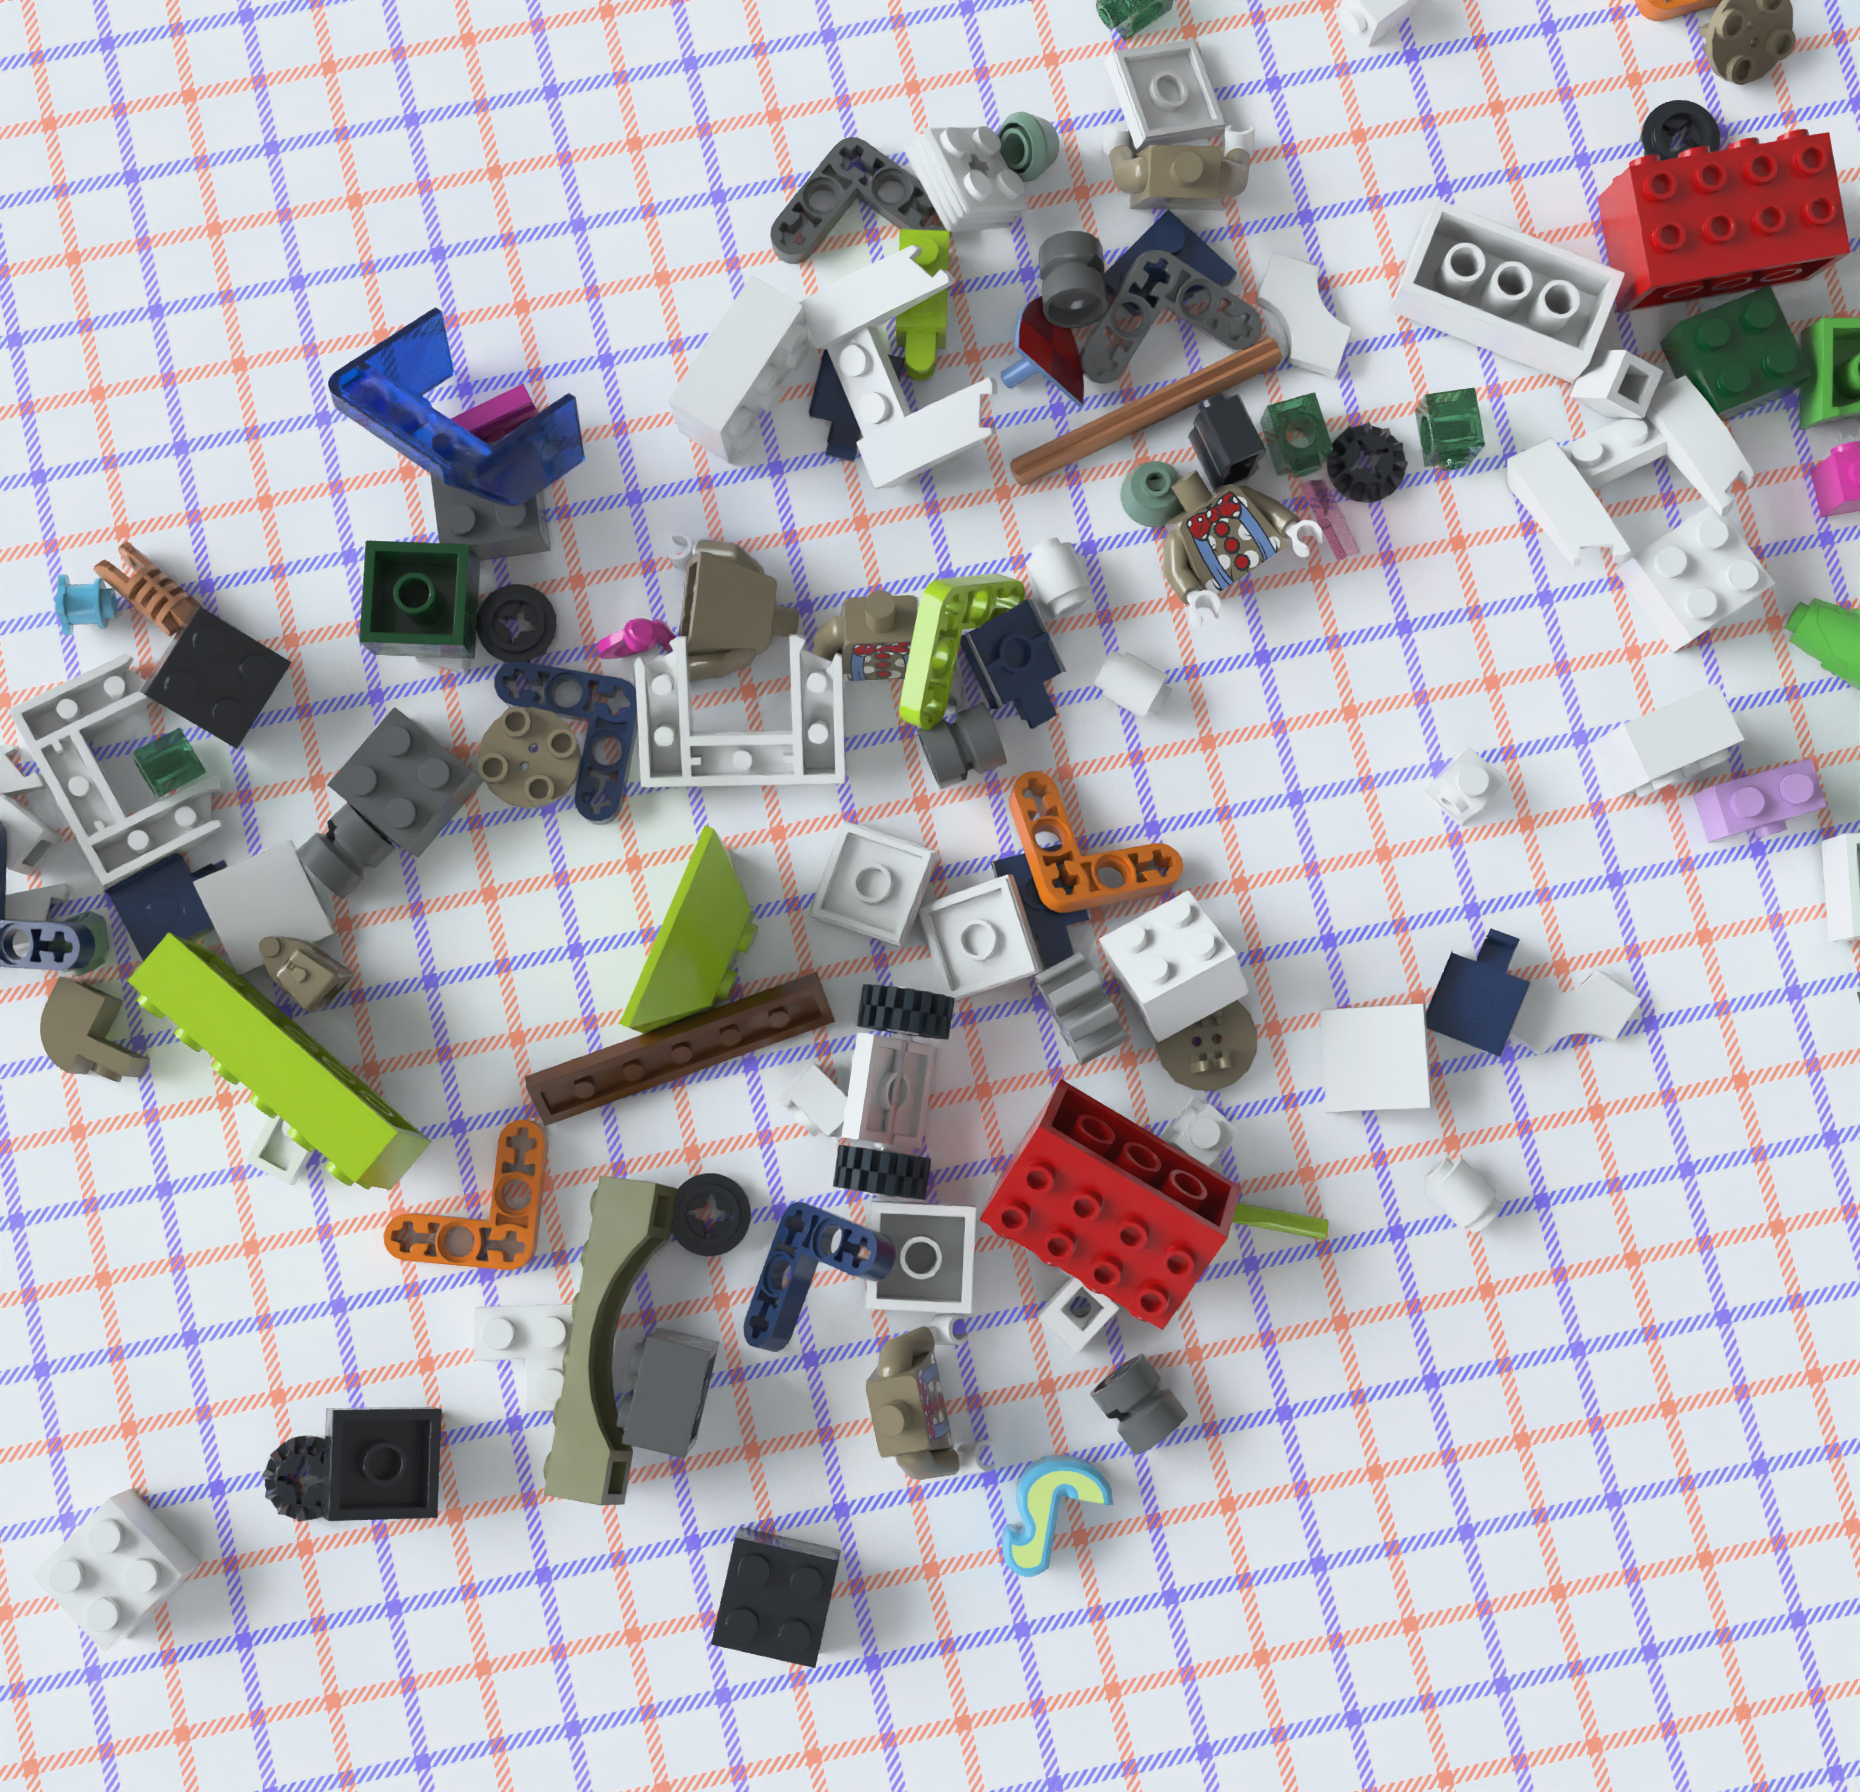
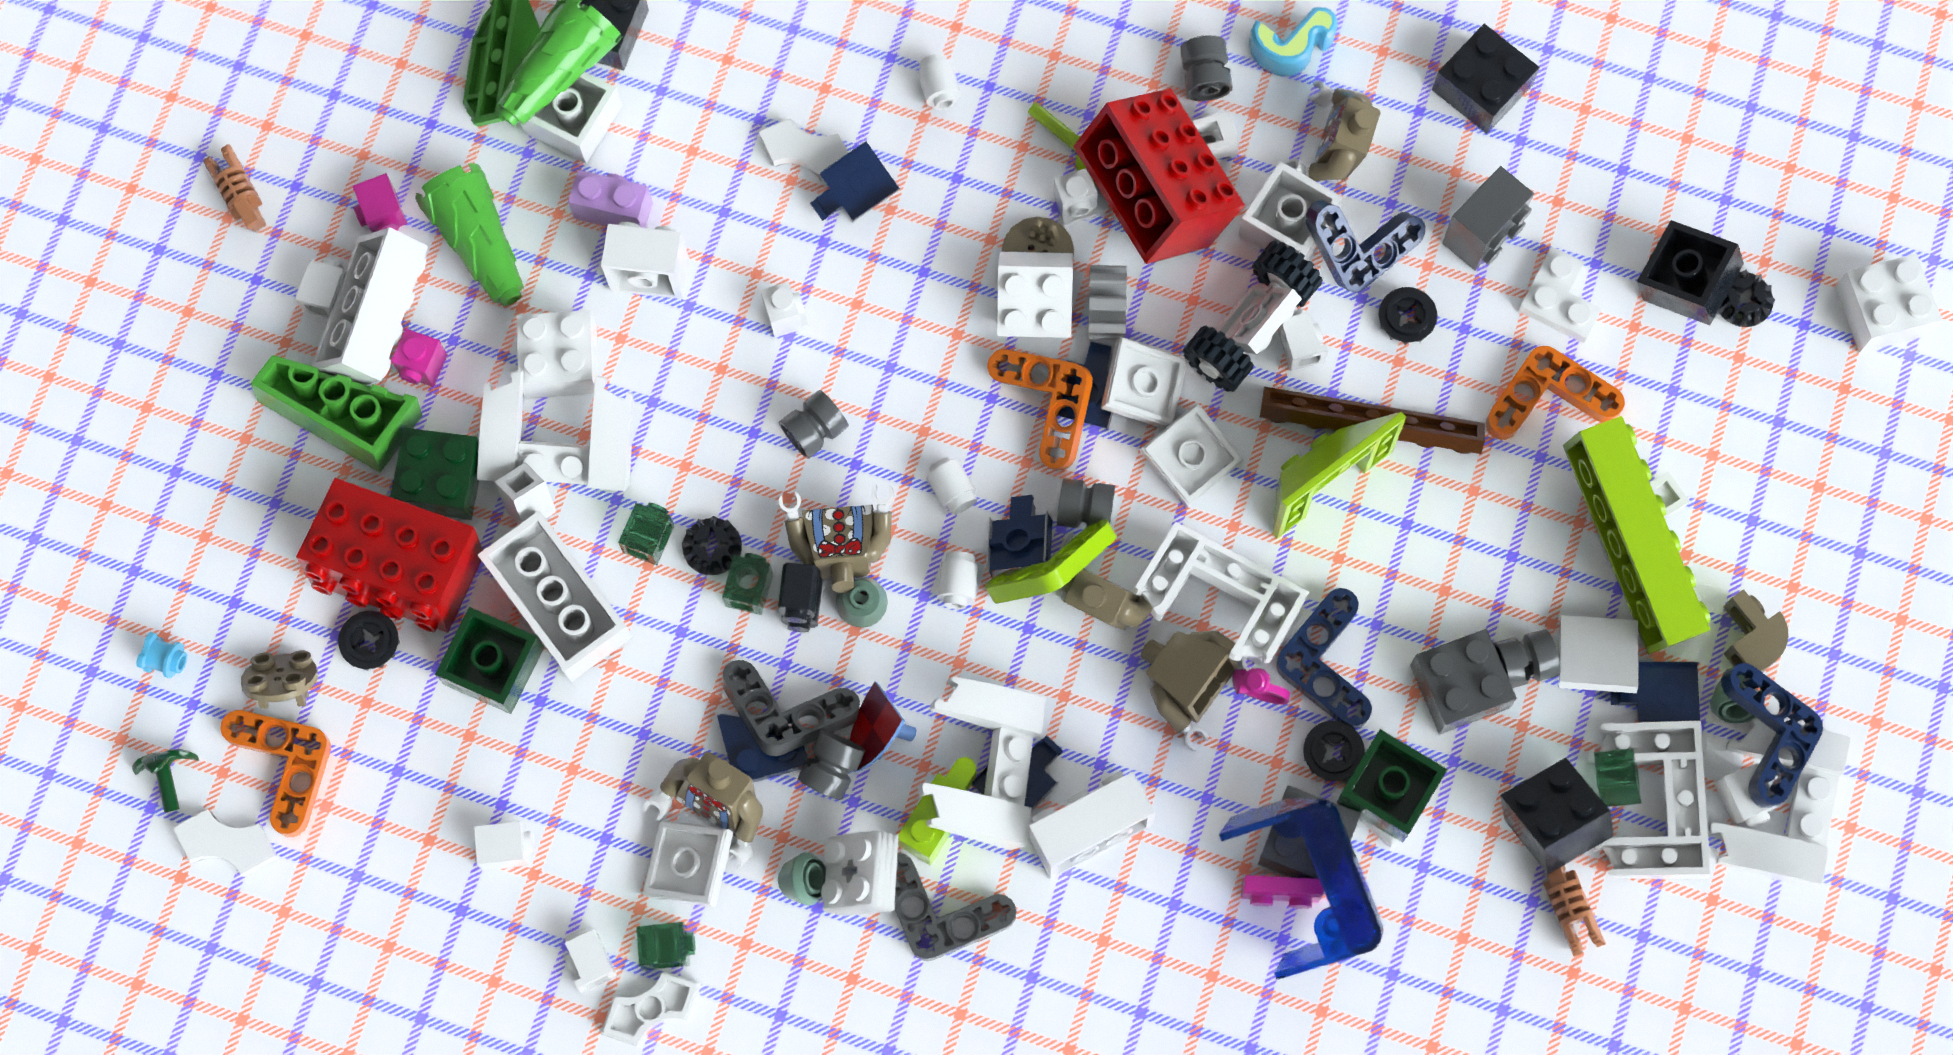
camera: 145 degrees left, 10 degrees down
medium azure brick [55,574,117,635] -> none
dark tan piece [259,936,354,1013] -> none
dark tan plate [478,707,581,809] -> none
arch [543,1175,678,1506] -> none
nougat axle [1010,337,1282,486] -> none
white tile [1255,251,1352,378] -> none
clear pink piece [1300,479,1361,561] -> none
white tile [1320,1003,1432,1113] -> none
none -> dark green brick [435,607,545,714]
none -> dark grey wheel [778,390,849,459]

